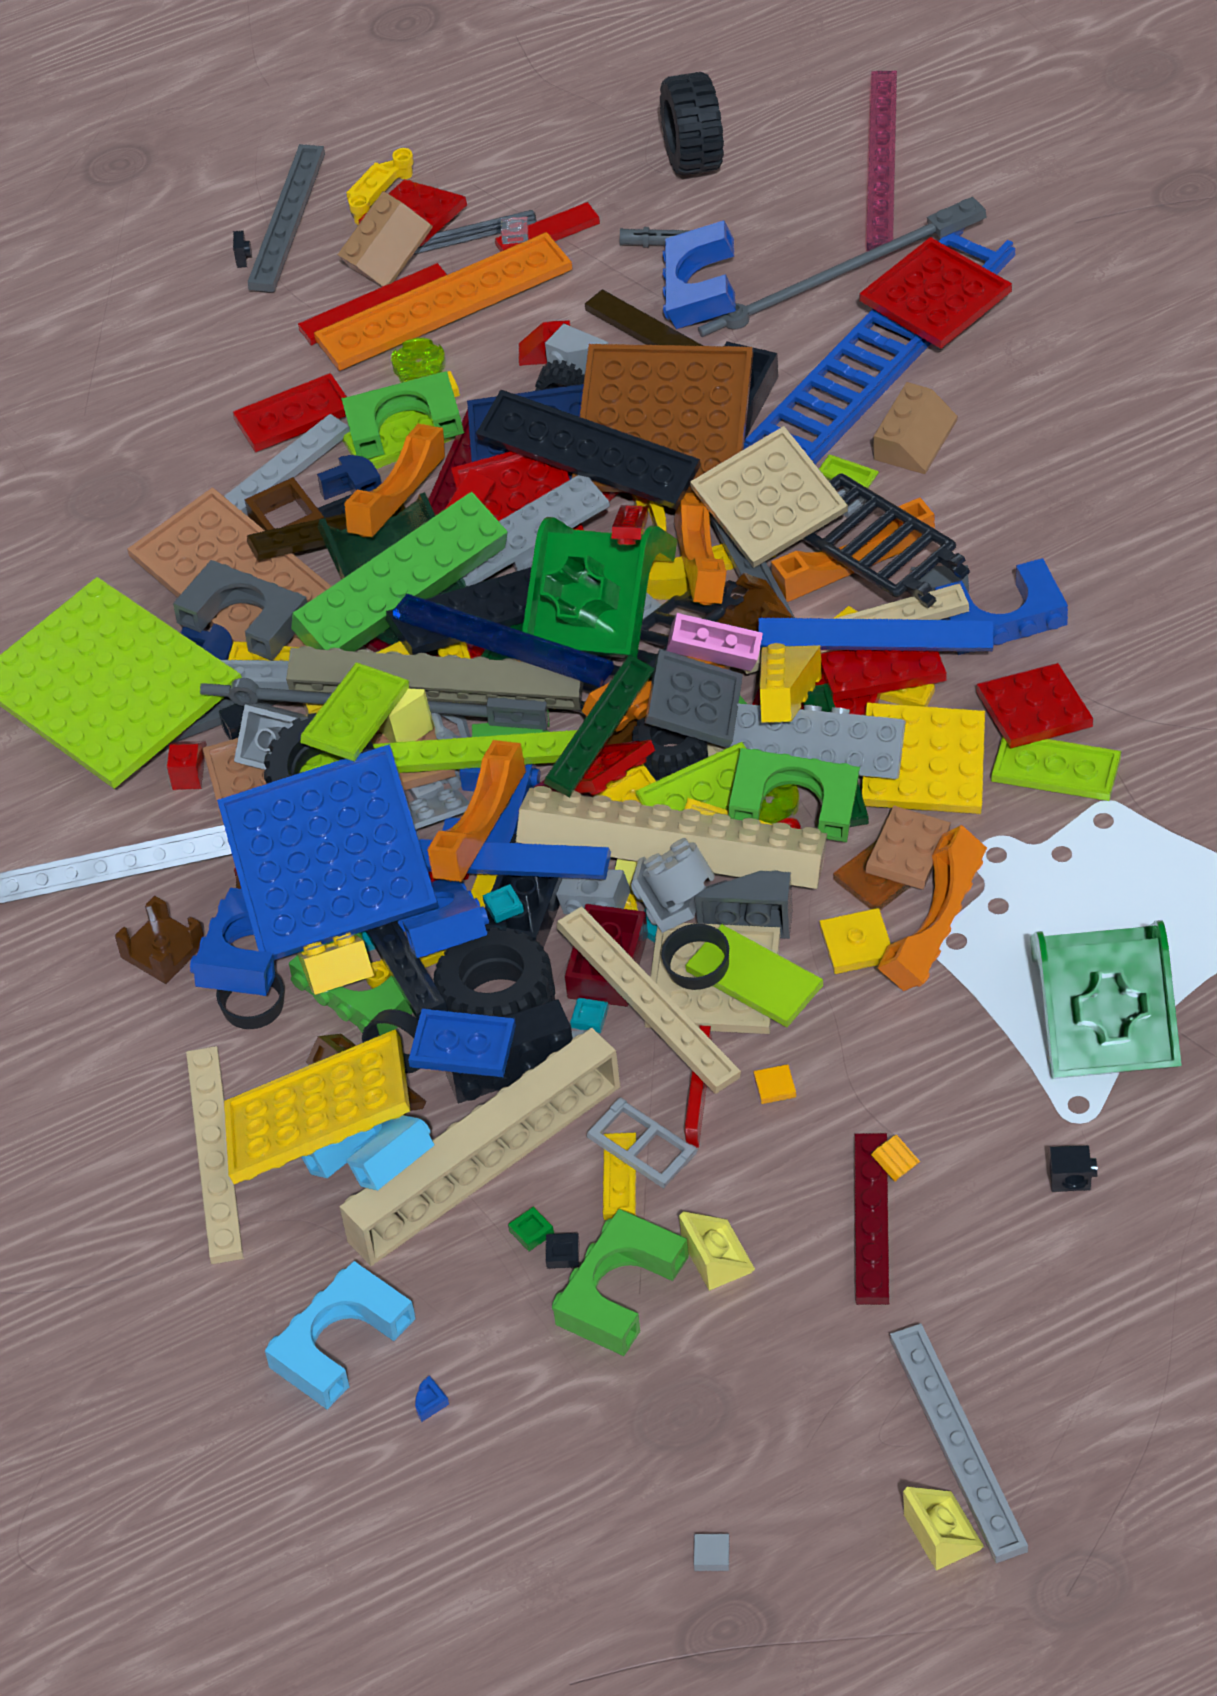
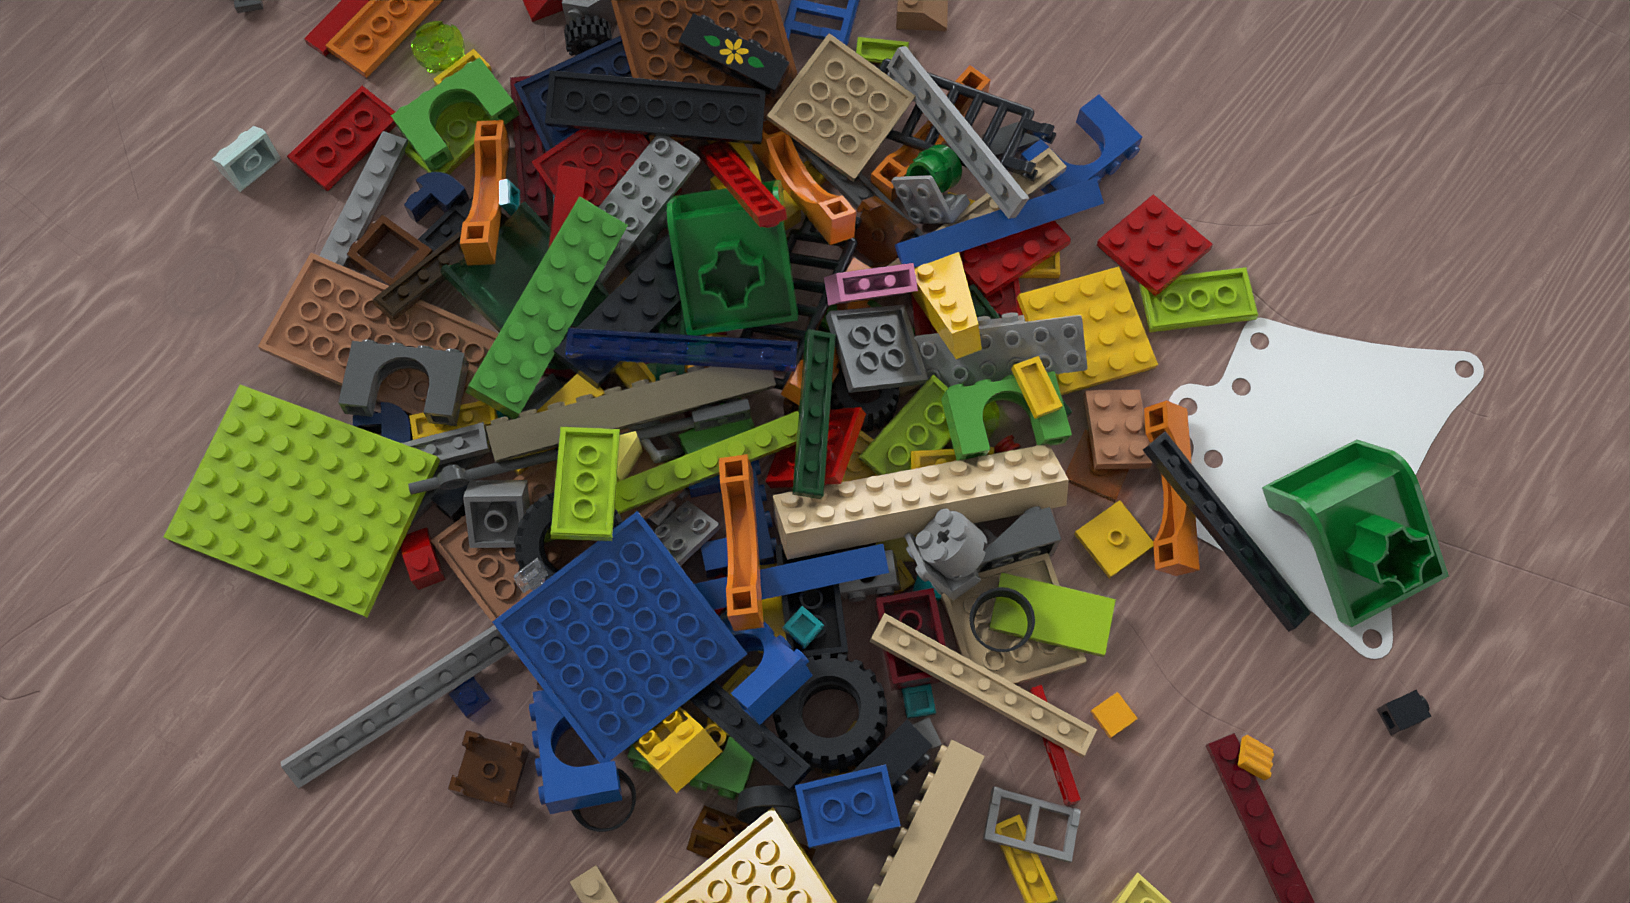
camera: 30 degrees left, 20 degrees up
none -> light aqua slope [212,126,281,192]
none -> clear blue plate [449,677,491,719]
none -> teal tile [499,179,520,216]
none -> clear plate [514,557,548,593]
none -> black brick [678,13,790,98]
none -> light grey plate [887,46,1029,219]
none -> light grey bracket [891,176,970,224]
none -> green piece [906,144,962,193]
none -> yellow tile [1011,356,1063,419]
none -> black plate [1143,431,1311,632]

